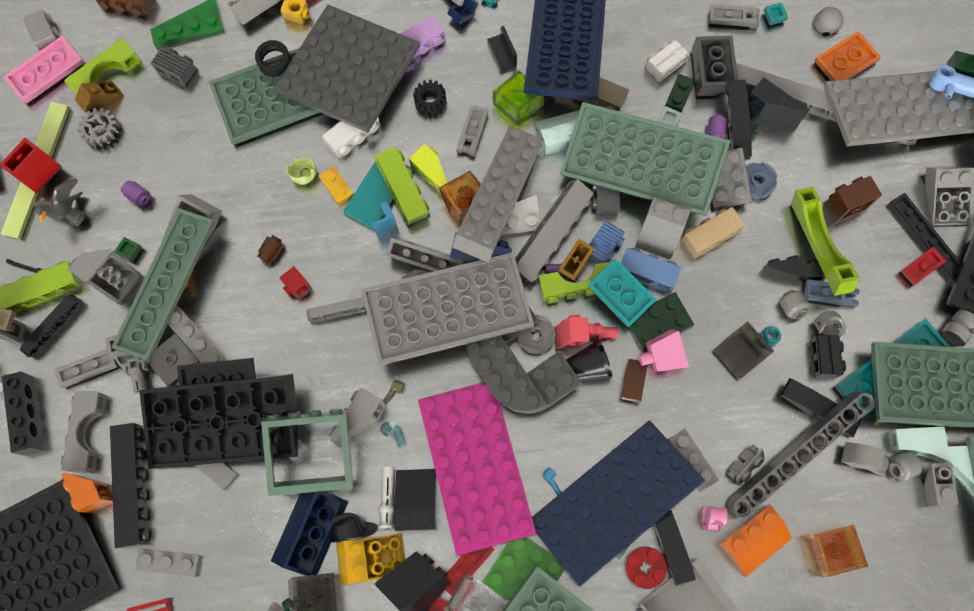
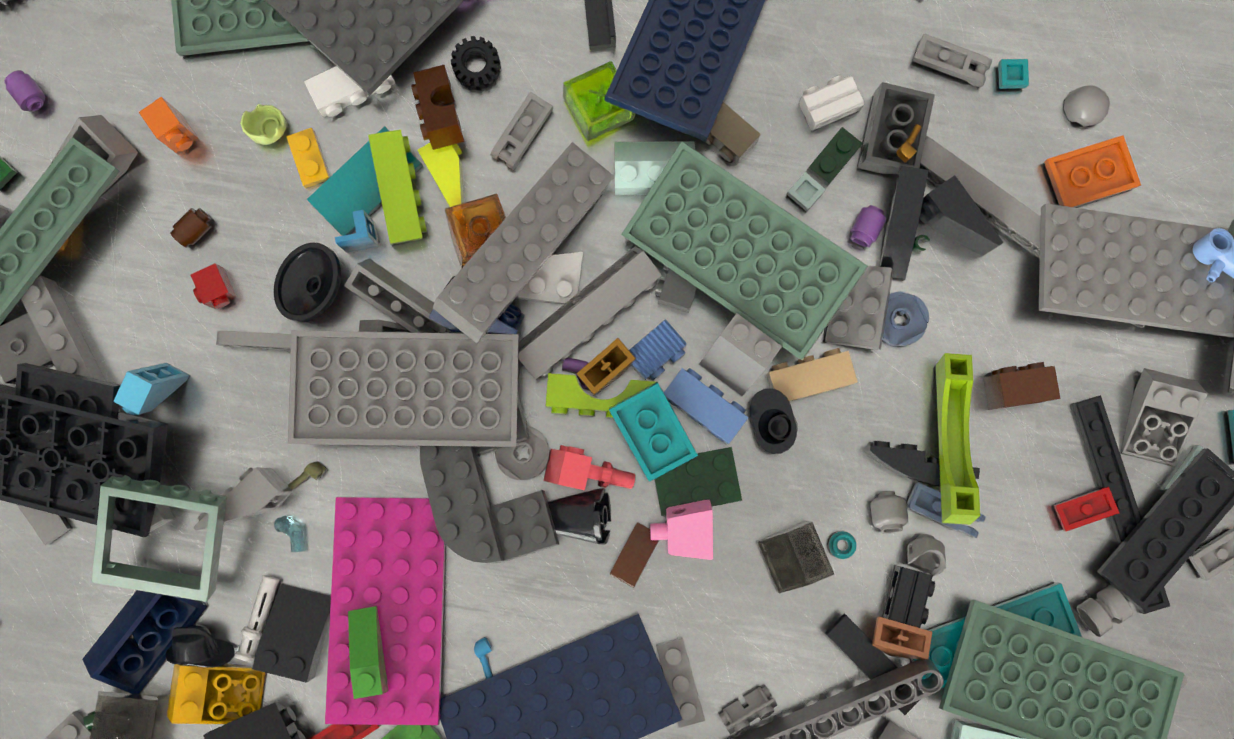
camera: 10 degrees right, 10 degrees up
none -> medium azure slope [113,363,189,415]
none -> orange brick [139,97,198,153]
none -> black dish [274,242,341,322]
none -> bright green slope [348,606,389,699]
none -> reddish brown arch [411,65,465,150]
none -> black piece [750,388,798,454]
none -> nougat slope [872,617,932,660]
none -> pearl gold hand [896,124,922,163]

